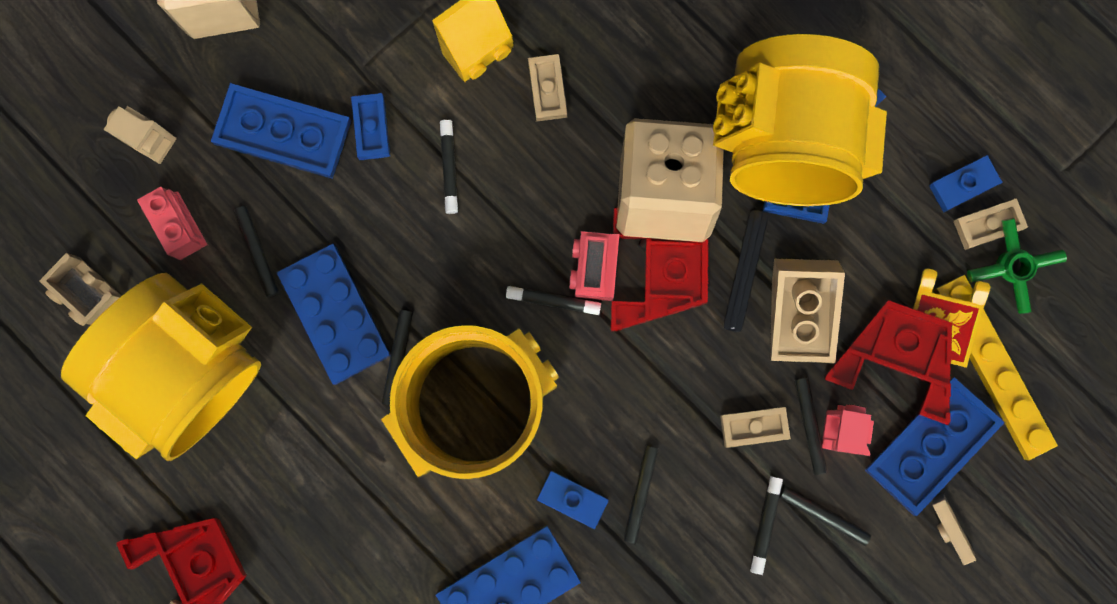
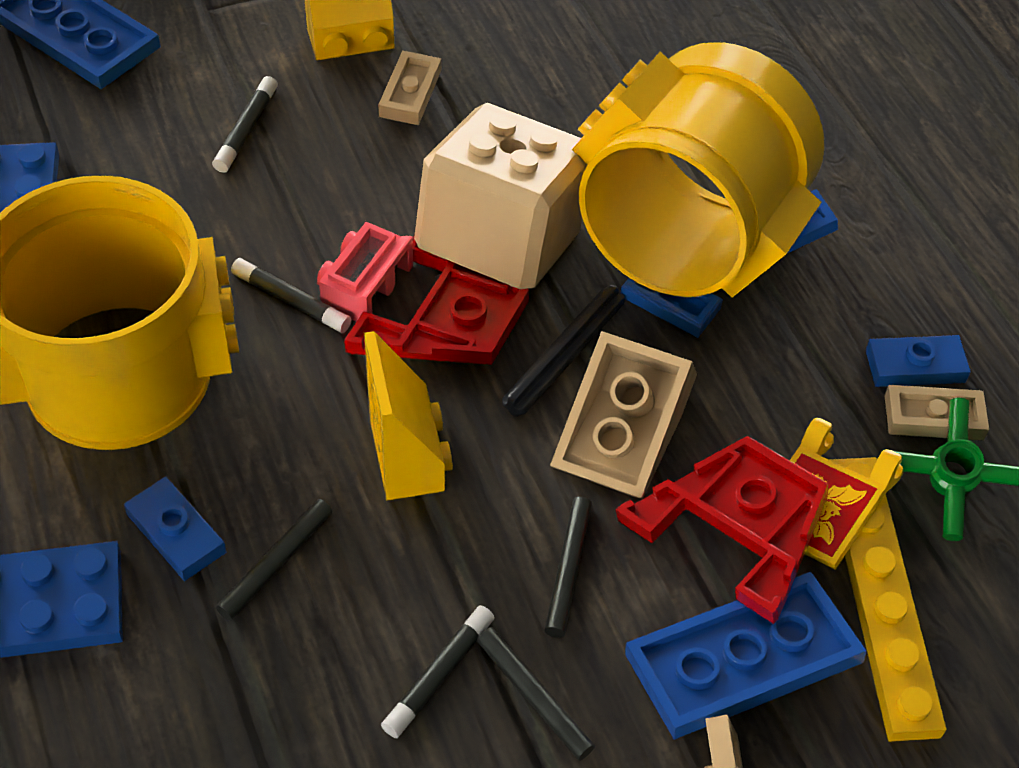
camera: 20 degrees right, 30 degrees down
blue plate [351,93,391,160] -> none
tan plate [720,407,791,448] -> none
coral window [821,405,874,456] -> none
none -> yellow slope [364,331,453,501]

